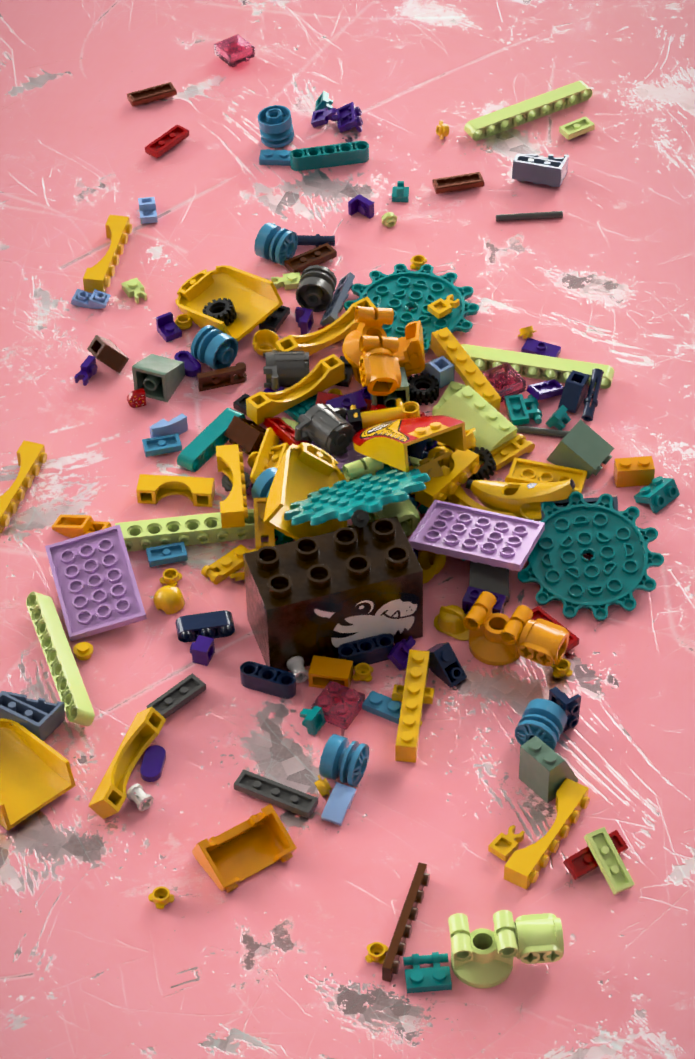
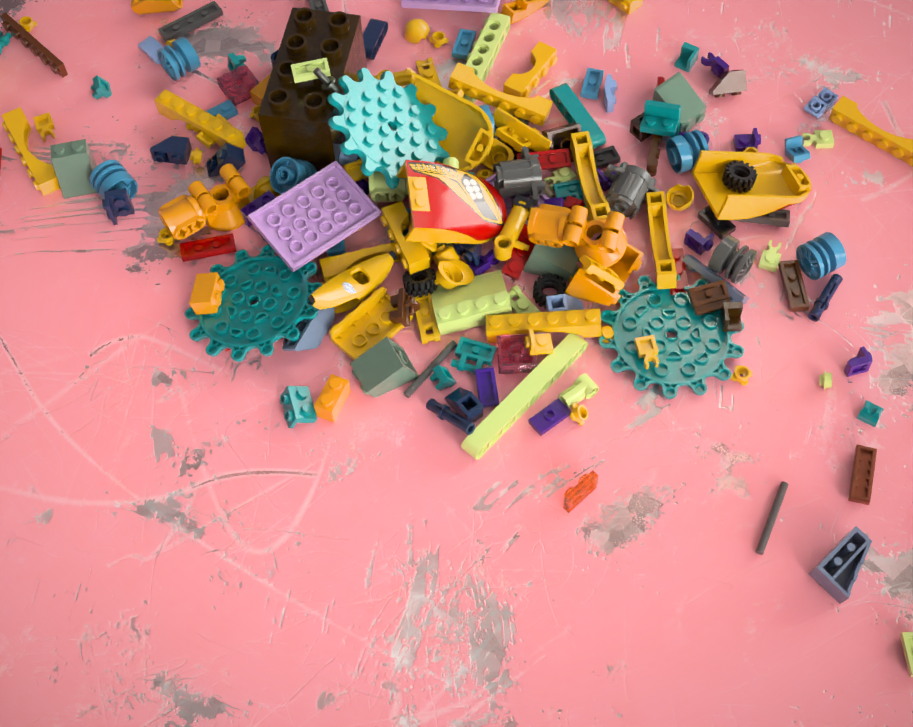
camera: 120 degrees right, 15 degrees up
none -> teal tile [90,75,112,100]
none -> dark blue slope [150,136,192,165]
none -> light orange piece [189,272,225,315]
none -> yellow plate [190,147,203,165]
none -> dark azure wheel [270,157,317,194]
none -> yellowish green plate [291,58,331,83]
none -> reddish brown hips [389,288,420,327]
none -> yellow bracket [524,329,553,355]
none -> yellowish green piece [558,373,599,409]
none -> clear orange plate [563,470,599,513]
none -> yellow plate [579,254,624,290]
none -> dark brown panel [629,112,652,142]
none -> teal bracket [640,100,681,137]
none -> teal panel [674,42,700,73]
none -> reddish brown plate [687,280,731,316]
none -> dark brown panel [720,302,743,332]
none -> dark azure bracket [785,135,810,163]

